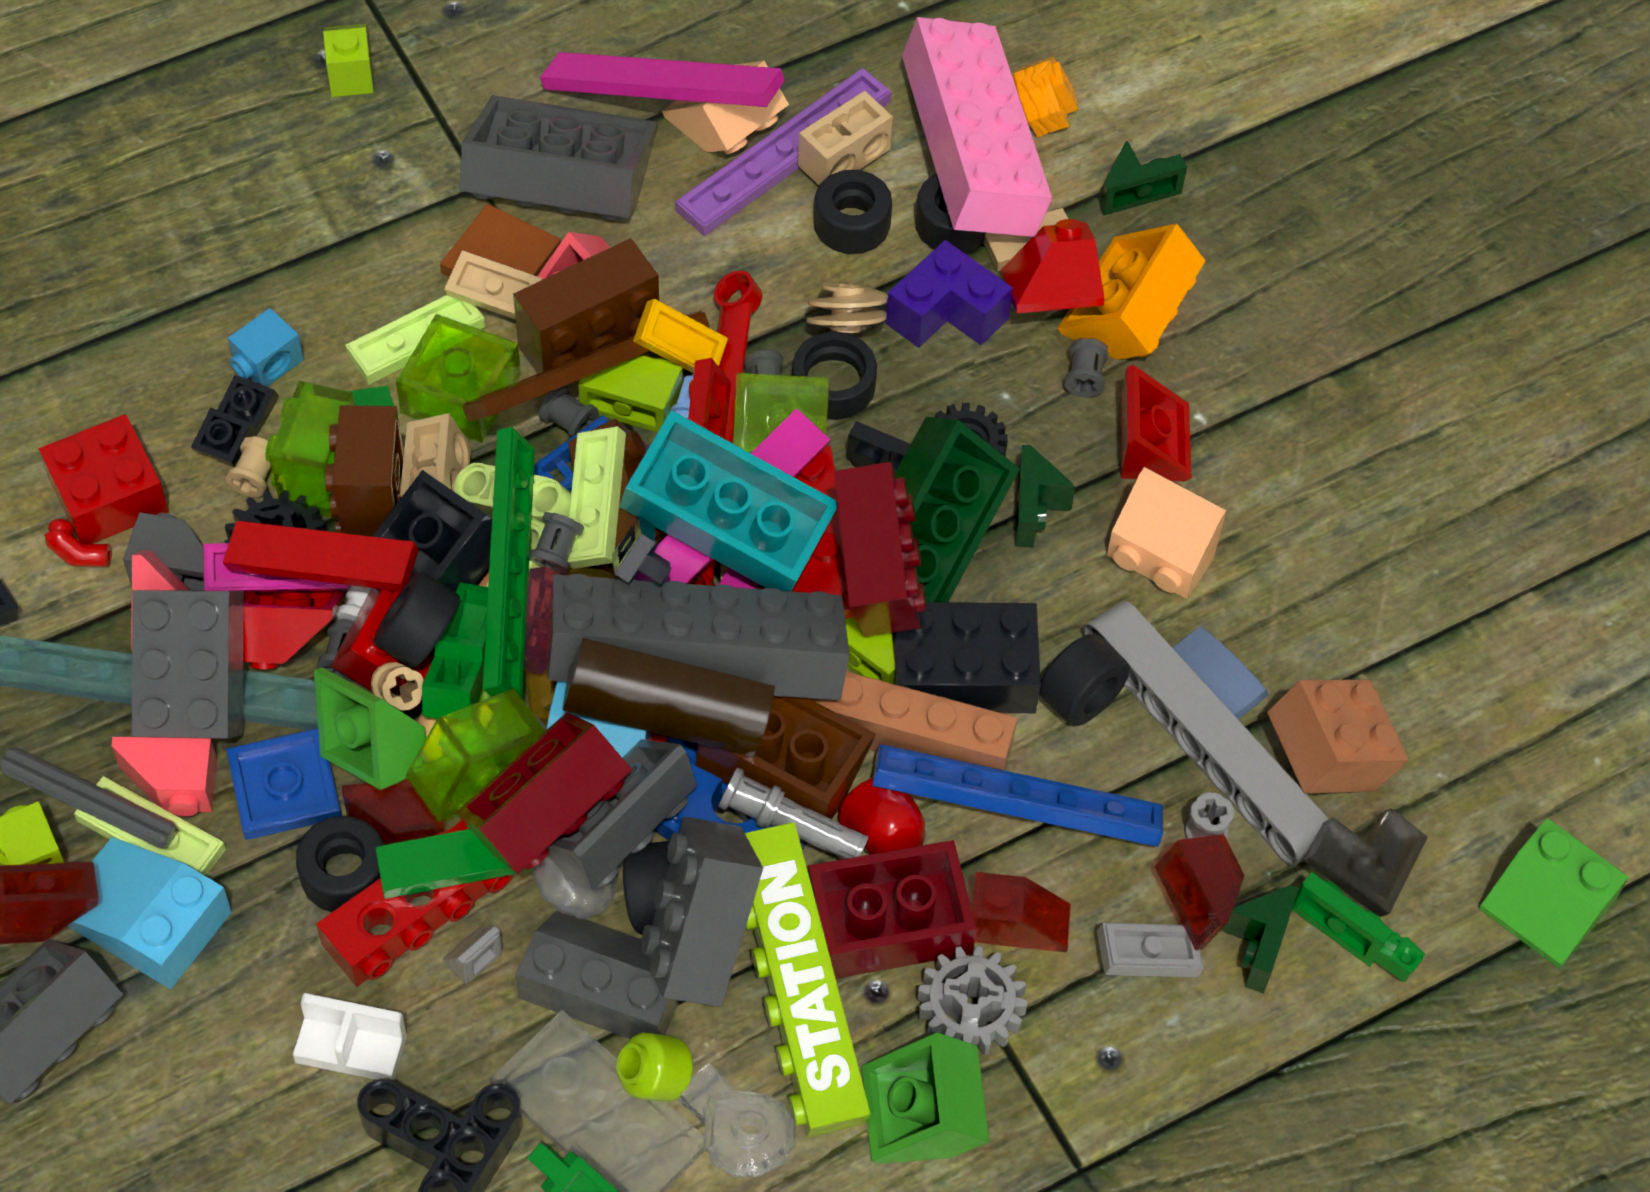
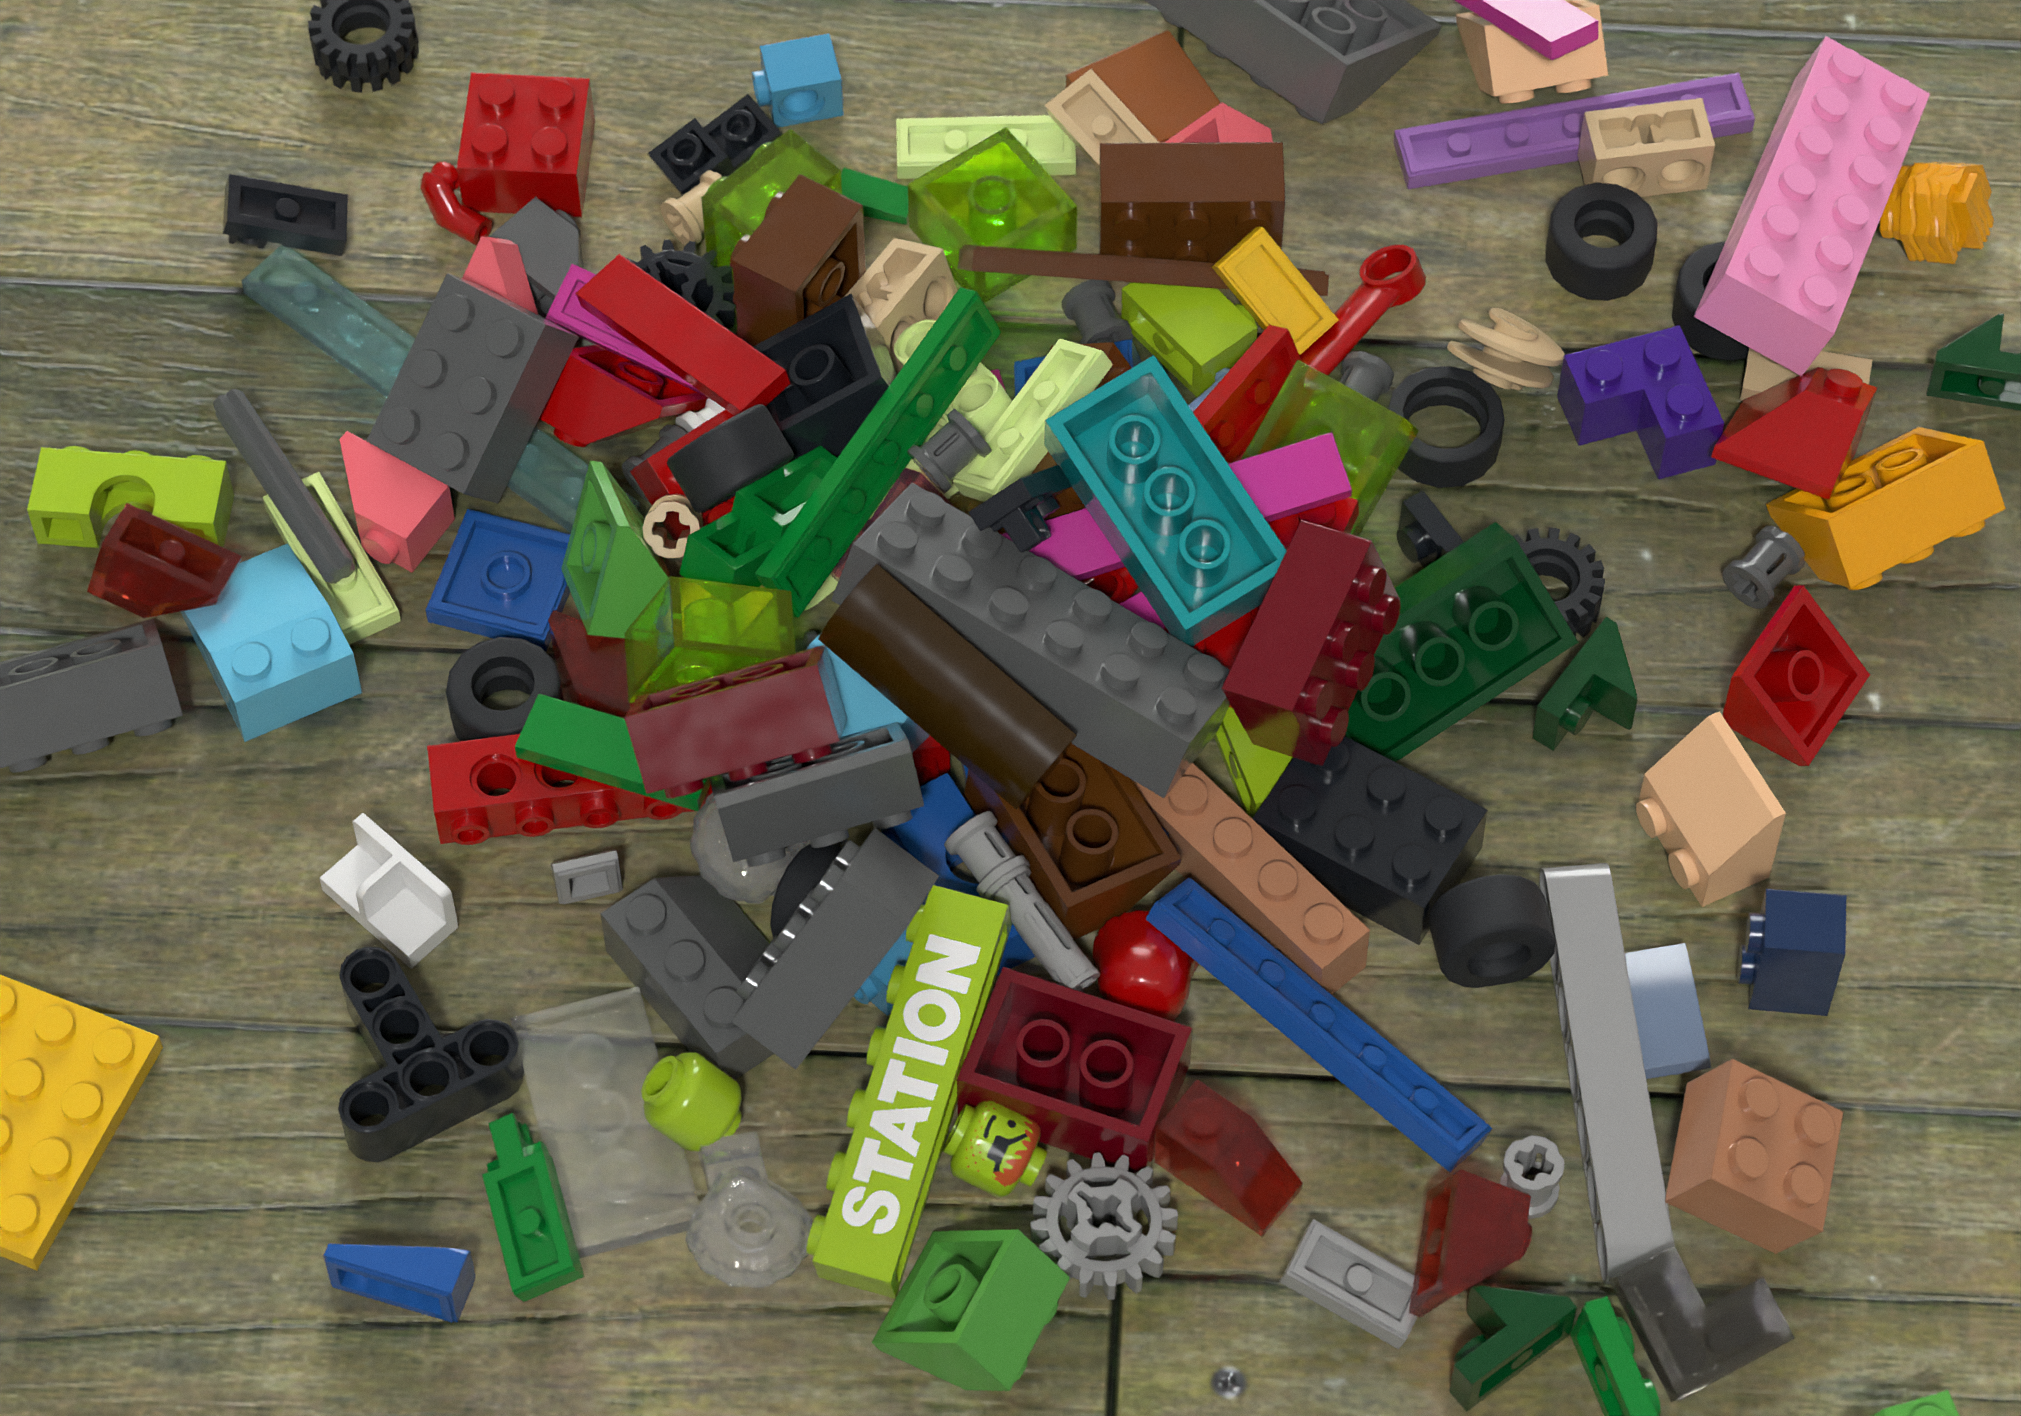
camera: 35 degrees right, 0 degrees up
none -> lime head [943,1100,1048,1198]
none -> dark blue brick [1737,889,1846,1016]

